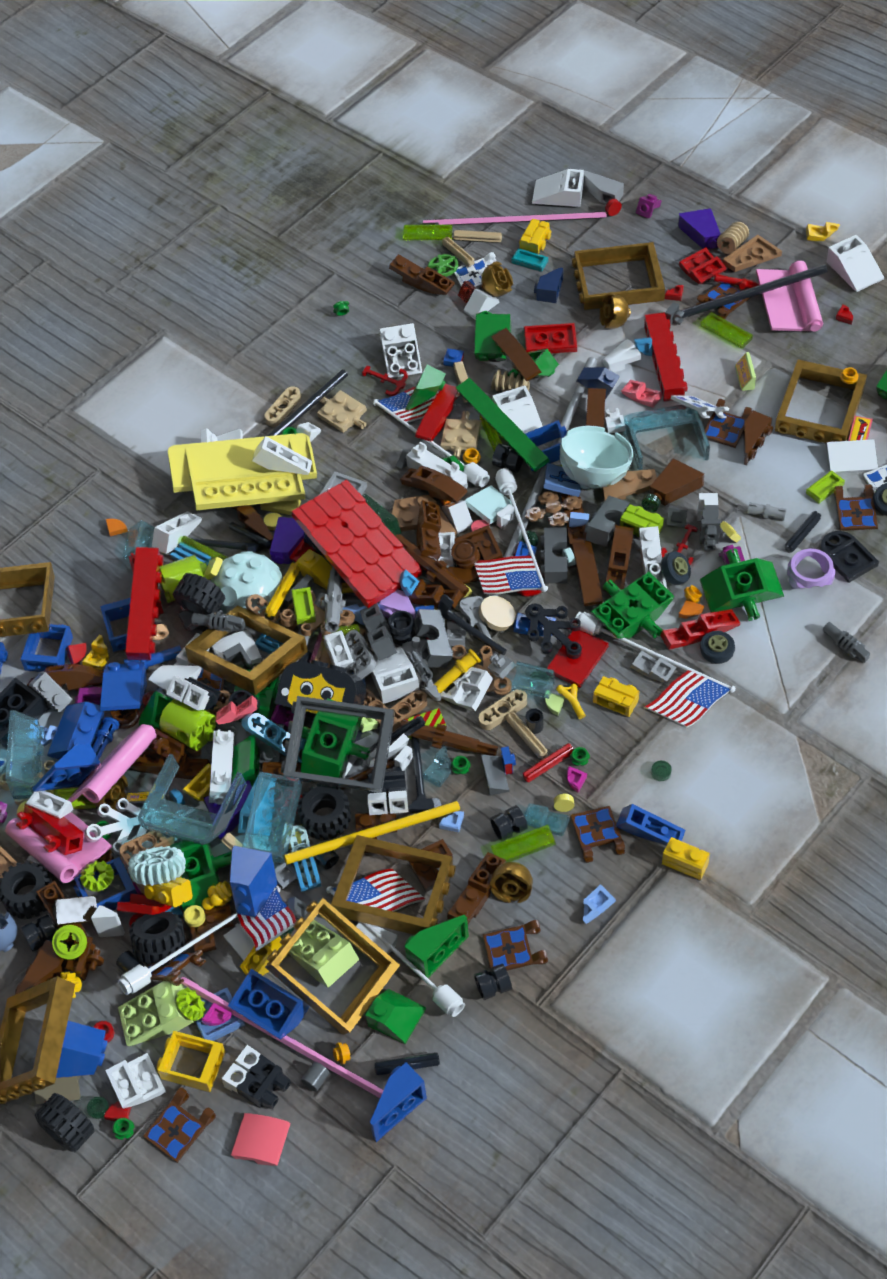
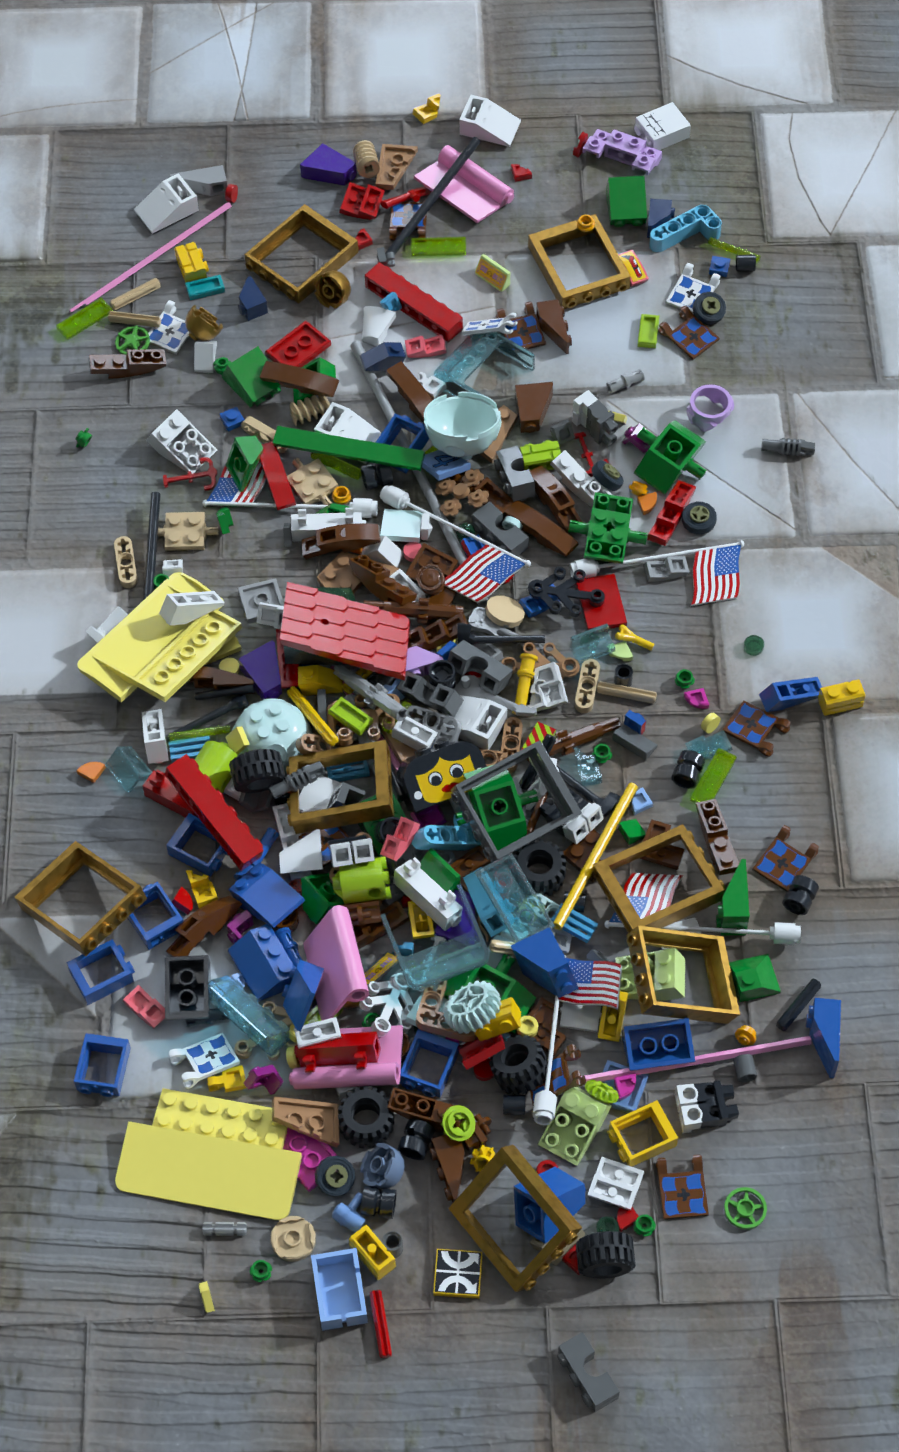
camera: 45 degrees left, 5 degrees up
light grey brick [29,671,72,712] -> none
slope [52,896,97,926] -> none
lime gear [80,860,114,892] -> none
white slope [91,905,125,937] -> none
yellow piece [202,881,233,910] -> none
coral slope [231,1113,291,1166] -> none
dark azure tile [400,569,420,597] -> none
dark grey axle [409,651,433,682] -> none
clear red tile [458,281,477,303] -> none
light grey tile [487,653,516,679] -> none
pearl gold cylinder [490,862,533,903] -> none
red axle [522,743,574,782] -> none
light blue tile [569,512,589,527] -> none
light blue slope [583,884,616,924] -> none
yellow brick [593,676,639,717] -> none
magenta bracket [636,194,662,218] -> none
clear green tile [641,494,661,512] -> none
black axle [785,511,821,552] -> none
black tile [820,531,879,583] -> none
white piece [827,439,878,473] -> none
none -> green slope [217,507,234,535]
none -> green slope [618,819,646,845]
none -> bright green wheel [724,1187,767,1229]

